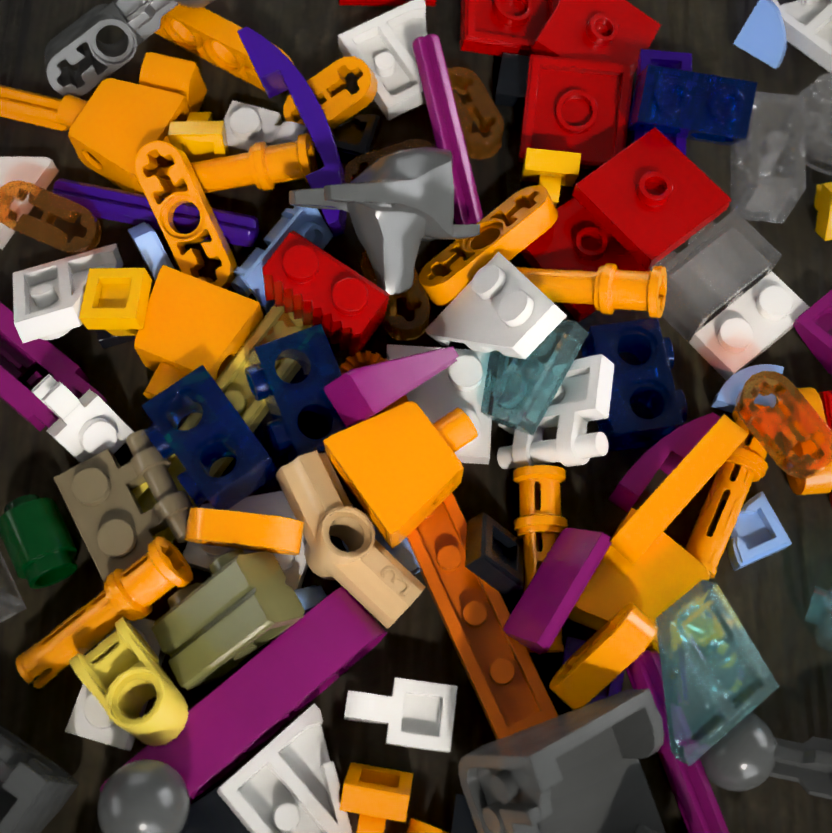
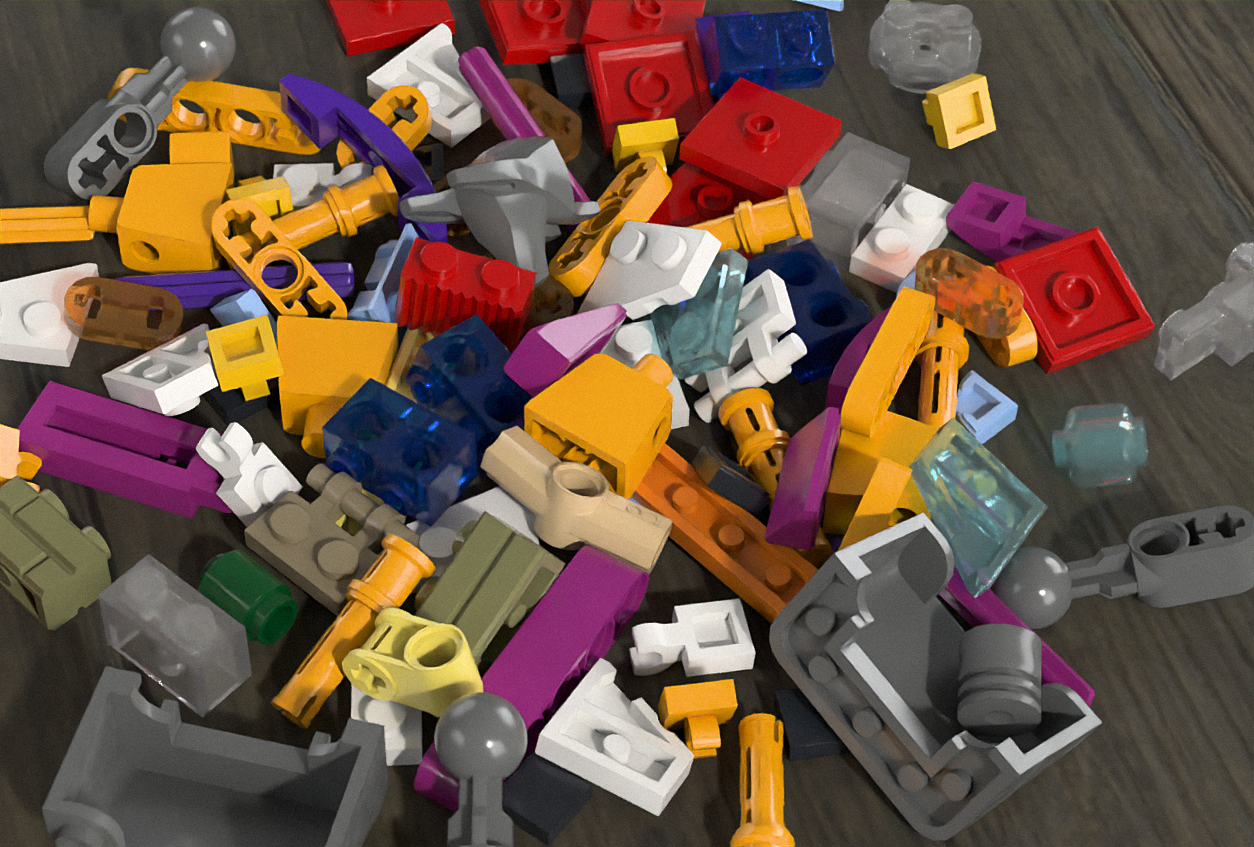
camera: 20 degrees left, 20 degrees down
light orange beam [184,508,304,555] -> none
clear brick [730,91,806,223] -> none

